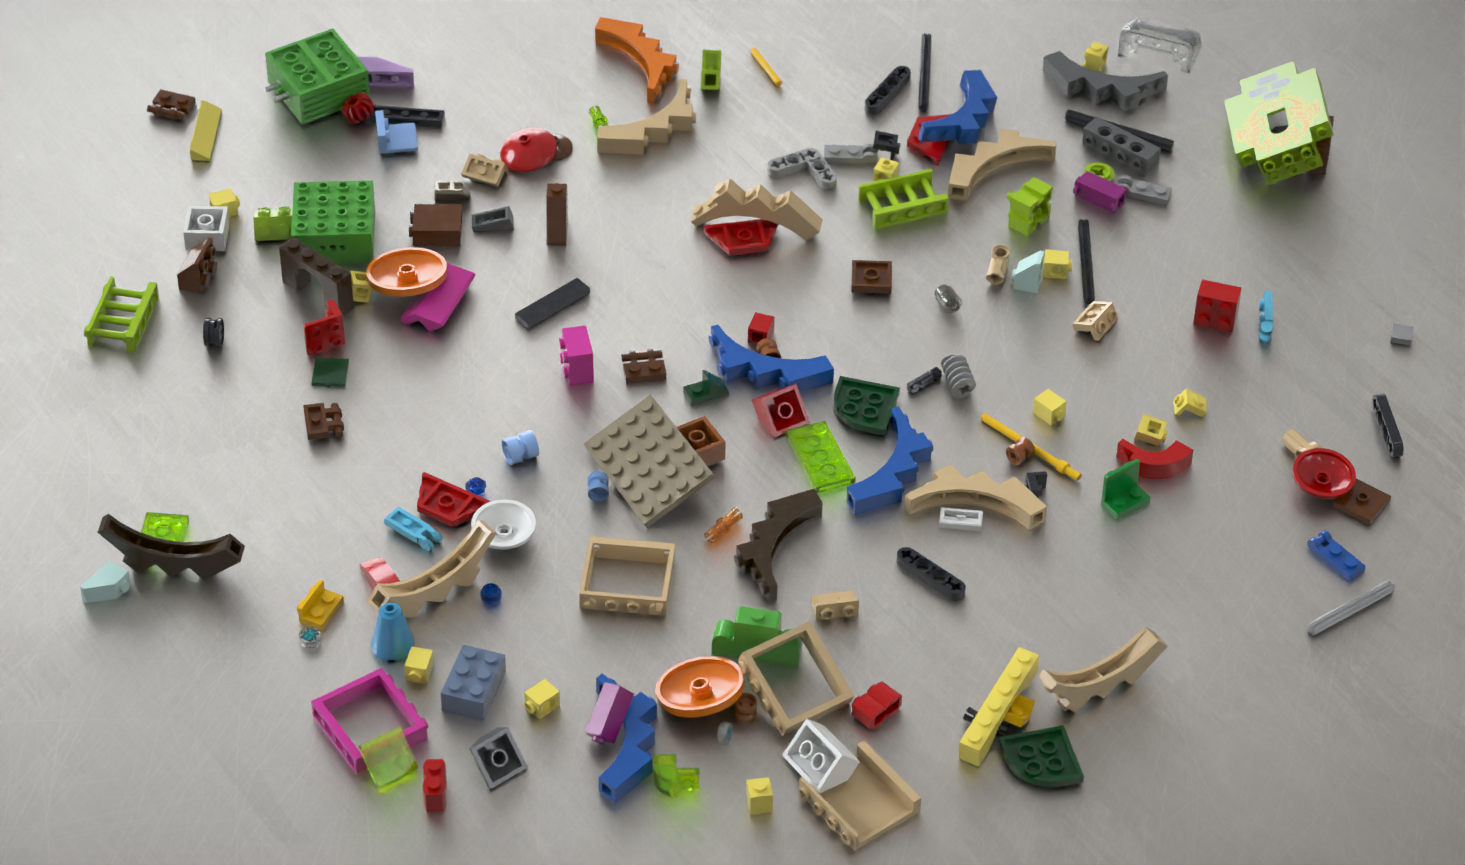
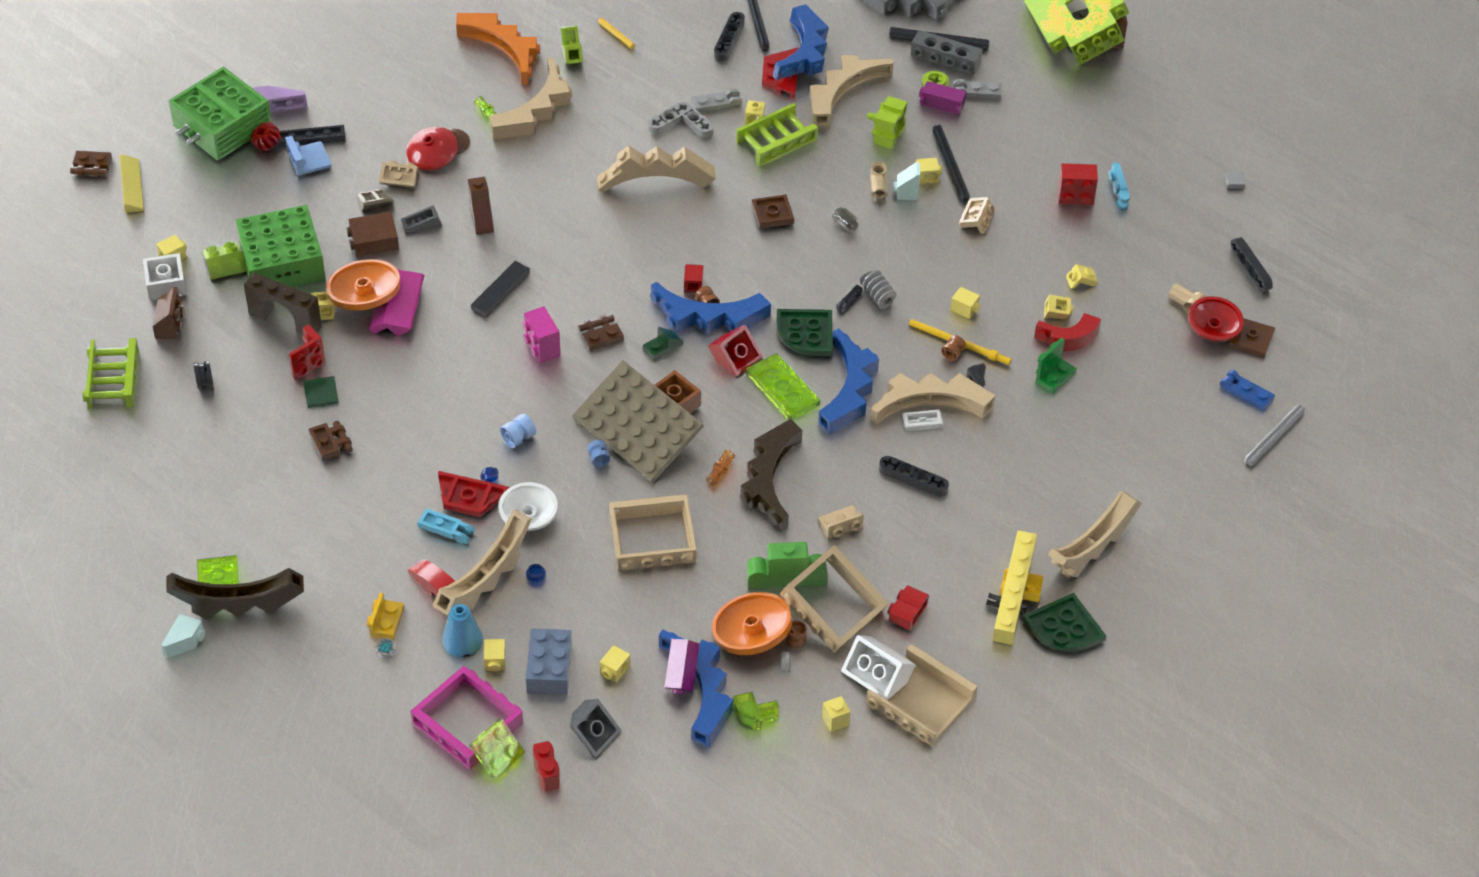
camera: 15 degrees left, 5 degrees up
red wing [704,219,779,256] -> none
black bracket [872,131,901,161] -> none

